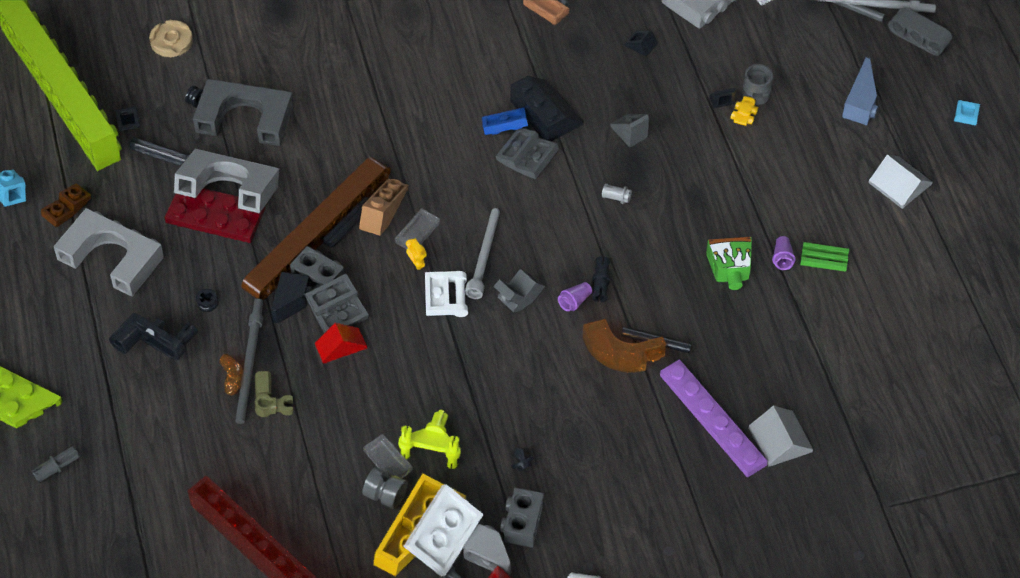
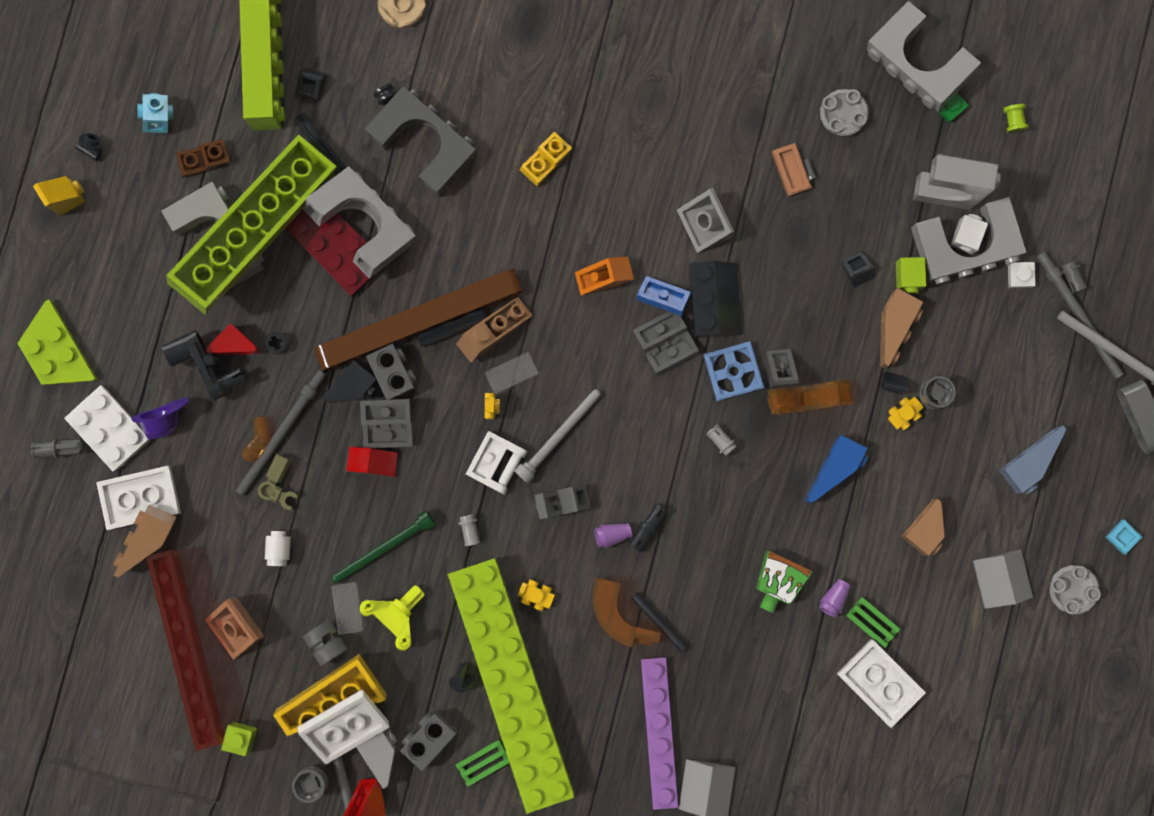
camera: 30 degrees right, 30 degrees up
none -> white plate [64,385,151,472]
none -> white plate [96,466,181,530]
none -> medium nougat slope [113,505,176,577]
none -> dark purple piece [131,398,189,439]
none -> lime brick [166,135,336,315]
none -> nougat slope [205,597,265,660]
none -> red slope [206,323,260,356]
none -> white brick [265,531,291,566]
none -> dark green piece [331,510,436,584]
none -> lime brick [448,558,574,814]
none -> bright green tile [456,739,510,787]
none -> light grey pin [458,514,480,546]
none -> yellow piece [518,579,555,611]
none -> yellow slope [520,132,572,186]
none -> orange slope [575,256,634,295]
none -> light grey slope [677,188,734,253]
none -> medium blue piece [703,341,764,401]
none -> clear orange arch [768,380,853,415]
none -> blue slope [805,435,868,503]
none -> white plate [837,639,926,728]
none -> medium nougat slope [880,288,923,369]
none -> lime brick [896,257,926,294]
none -> medium nougat slope [901,499,945,556]
none -> light grey dish [1050,565,1101,614]

